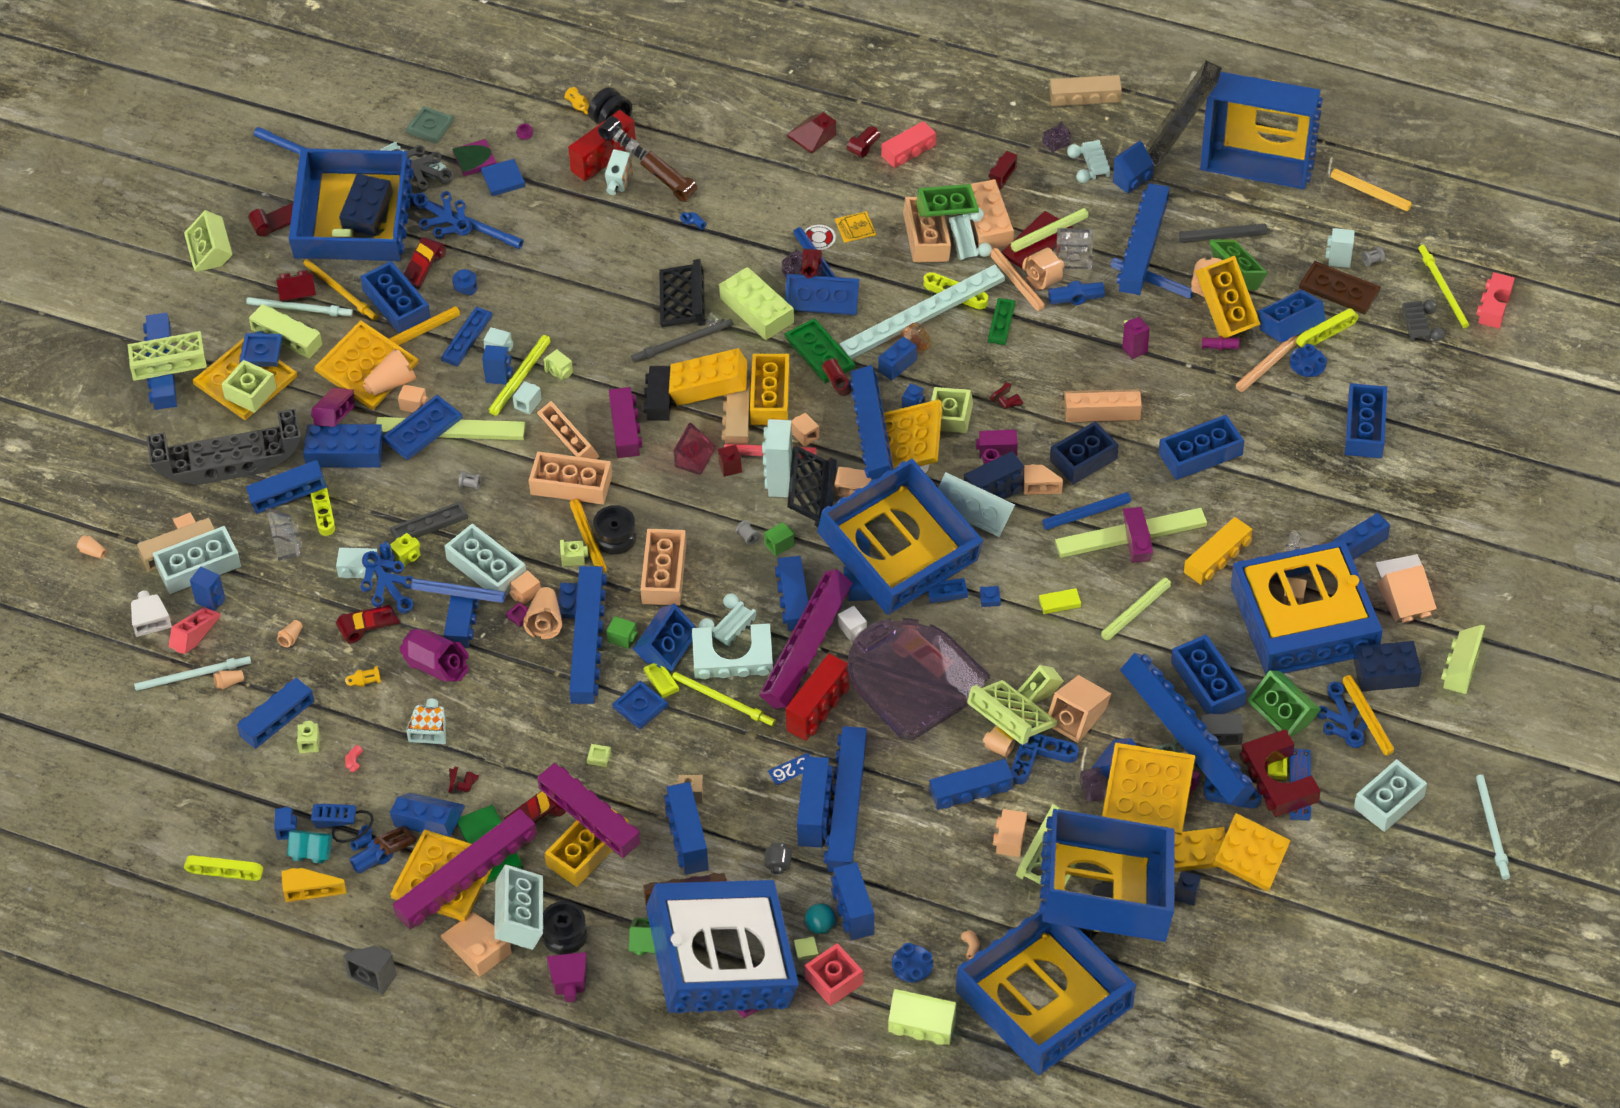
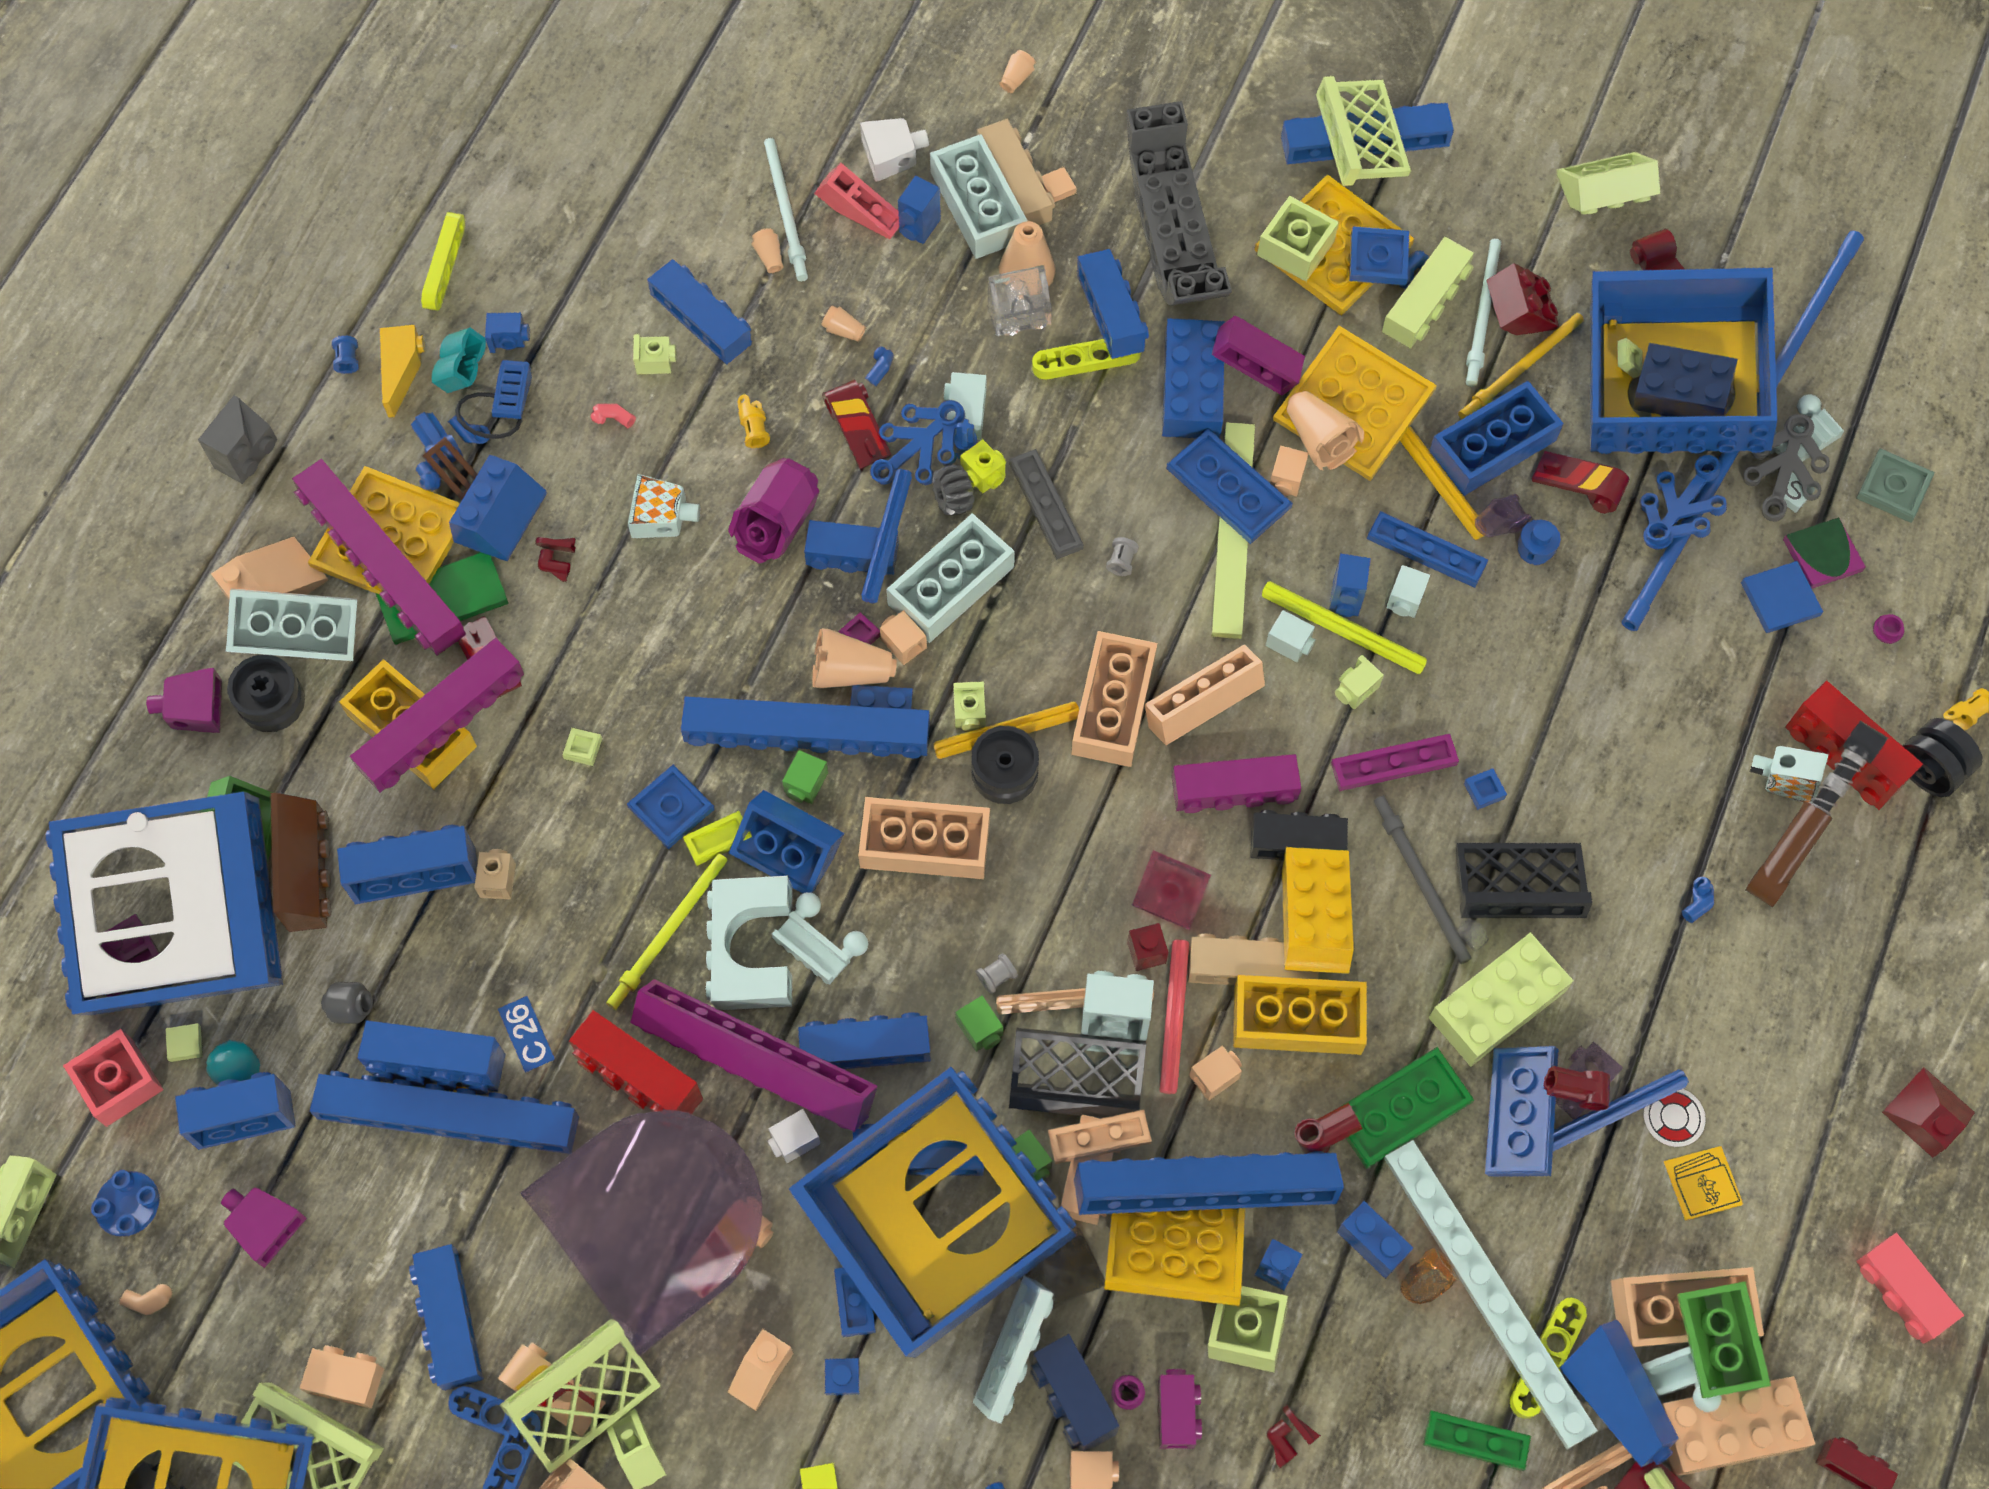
camera: 90 degrees right, 15 degrees up
dark red piece [847,126,880,158] -> none
none -> magenta torso [221,1187,307,1268]
none -> blue bush [331,335,359,374]
none -> blue arm [416,462,441,491]
none -> light nougat slope [728,1329,794,1411]
none -> blue arm [865,346,894,387]
none -> dark grey gear [932,465,975,516]
none -> light nougat axle [996,988,1154,1014]
none -> light nougat cone [999,221,1055,296]
none -> light nougat tile [1048,1110,1152,1164]
none -> magenta plate [1331,733,1459,791]
none -> blue plate [1464,768,1507,810]
none -> clear purple piece [1475,494,1533,537]
none -> blue slope [1560,1319,1679,1467]

